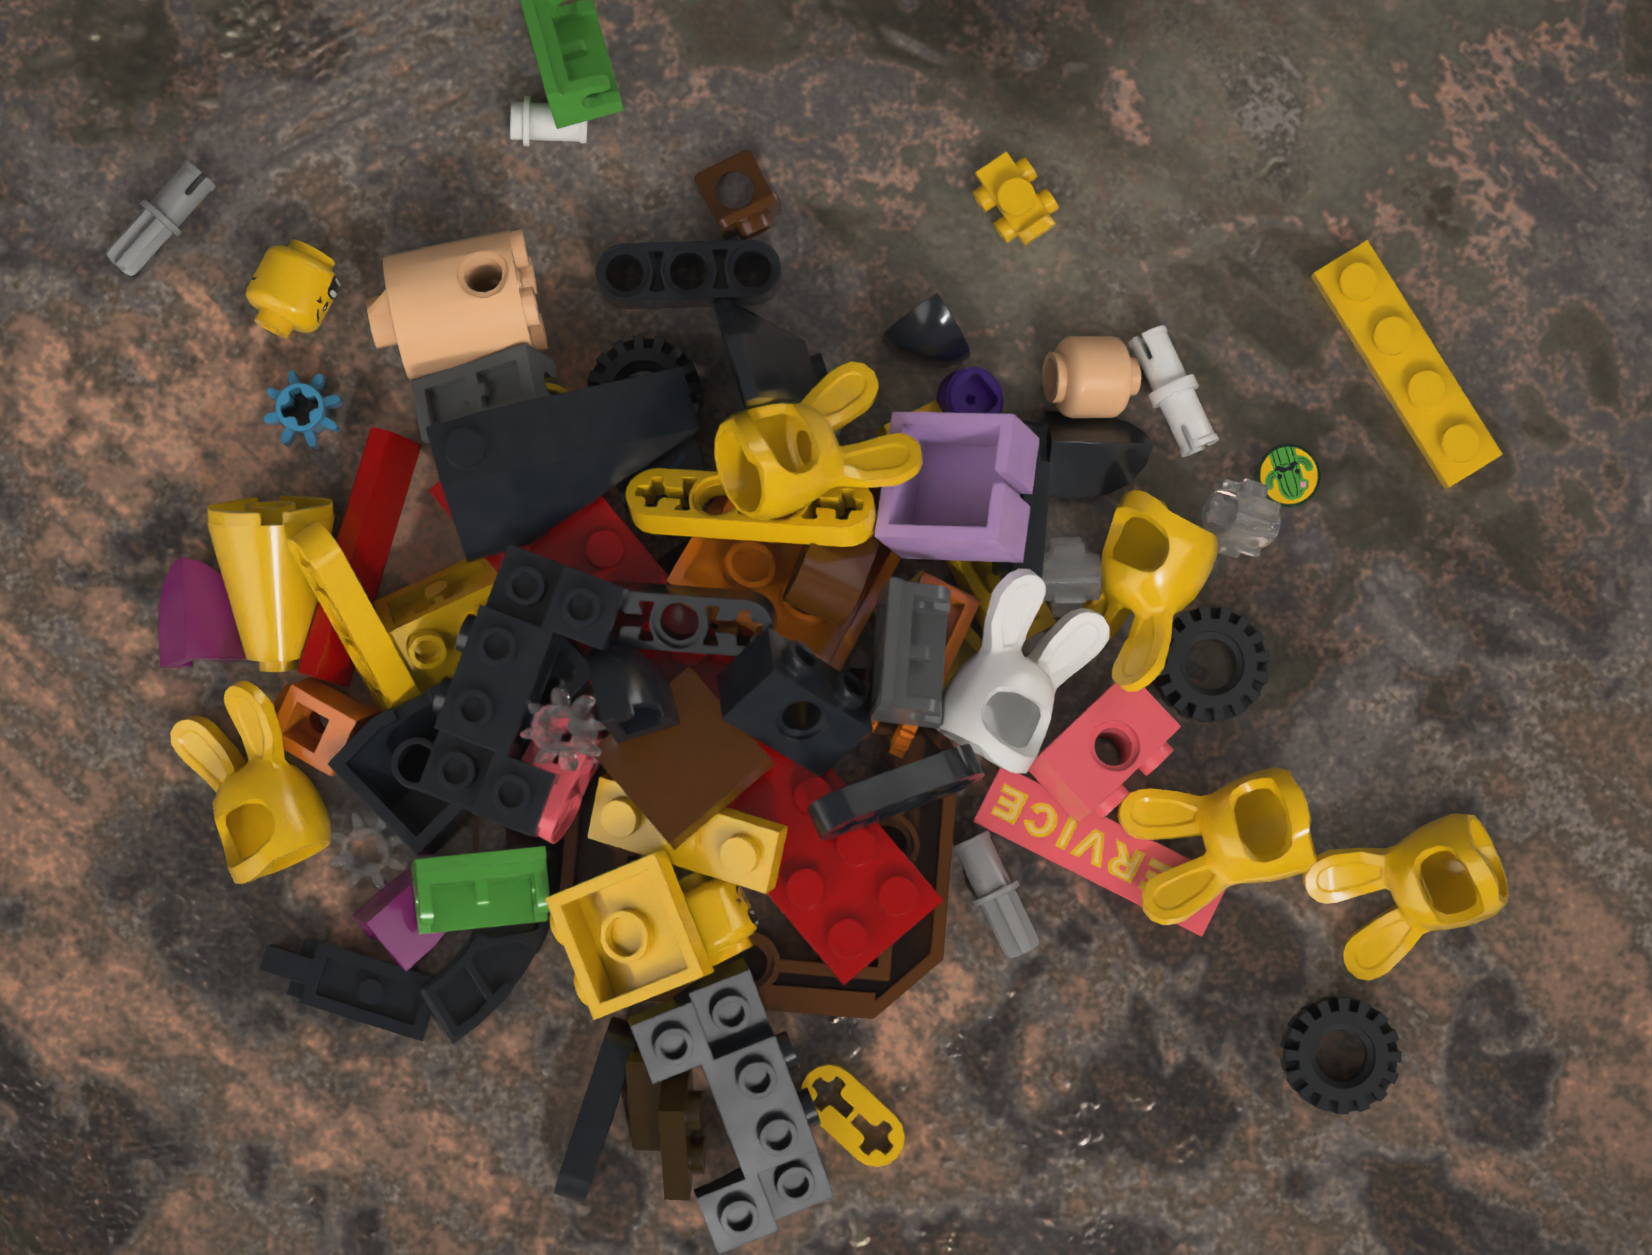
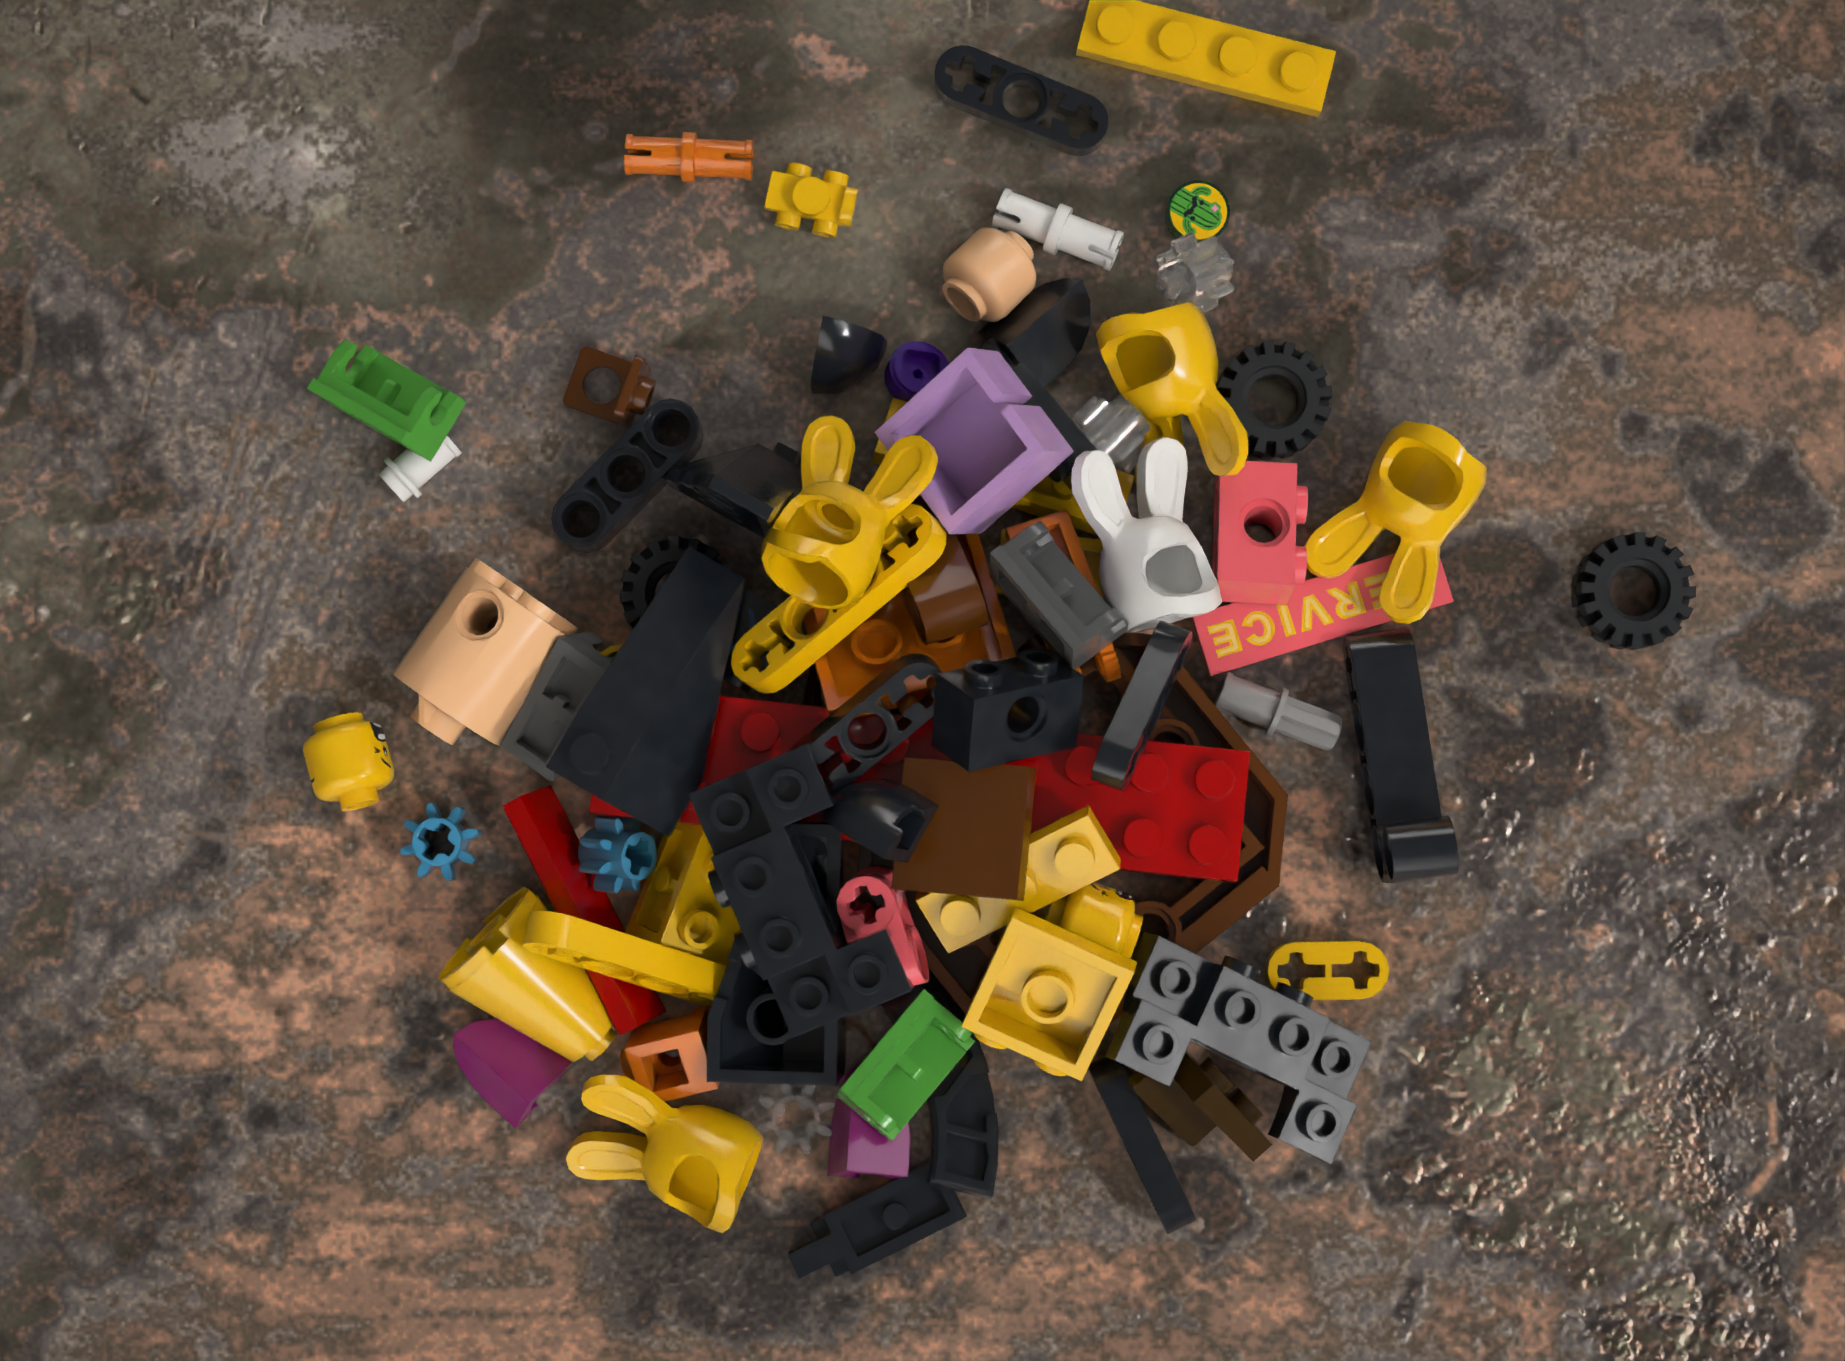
camera: 45 degrees left, 0 degrees up
light grey axle [106,159,216,276] -> none
clear gear [521,688,606,771] -> none
yellow piece [1303,813,1509,981] -> none
none -> dark azure gear [578,816,657,893]
none -> orange pin [624,132,754,183]
none -> black beam [935,45,1108,156]
none -> black beam [1343,627,1459,883]

